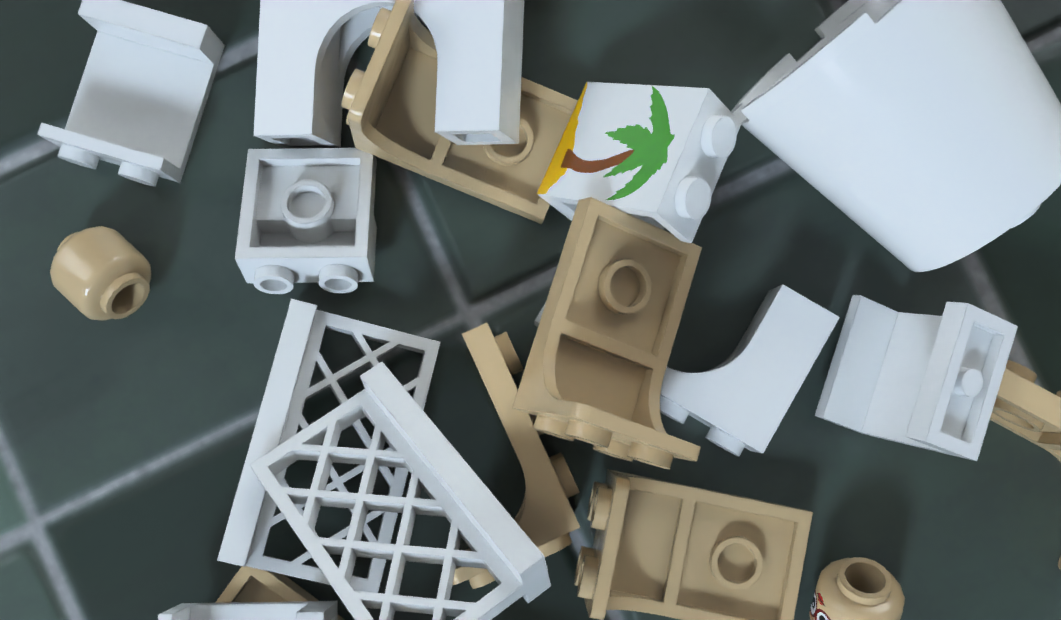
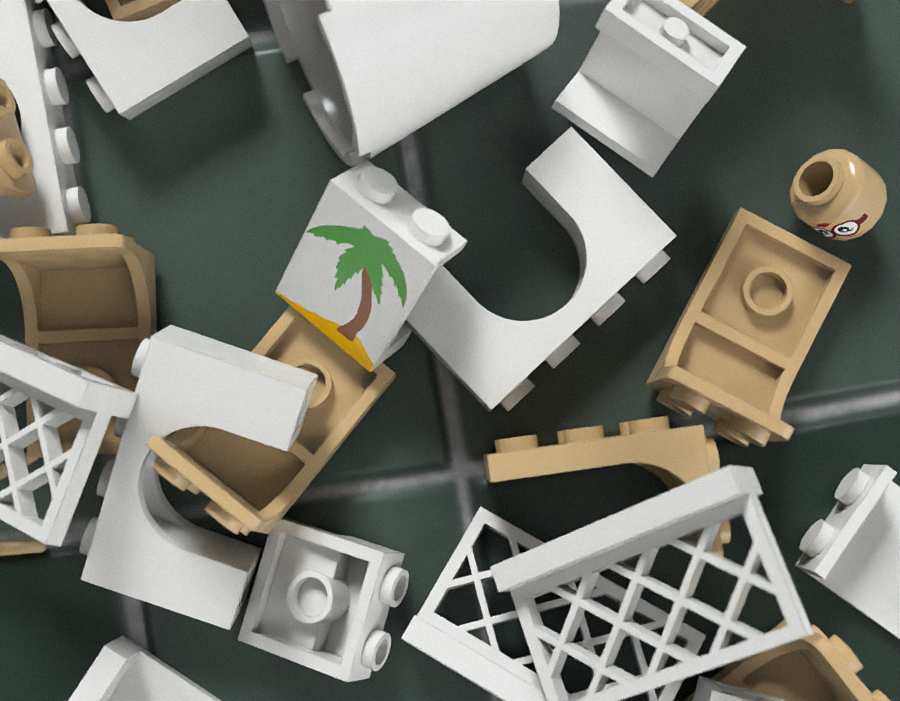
camera: 75 degrees left, 0 degrees up
tan bracket [512,197,702,470] -> none

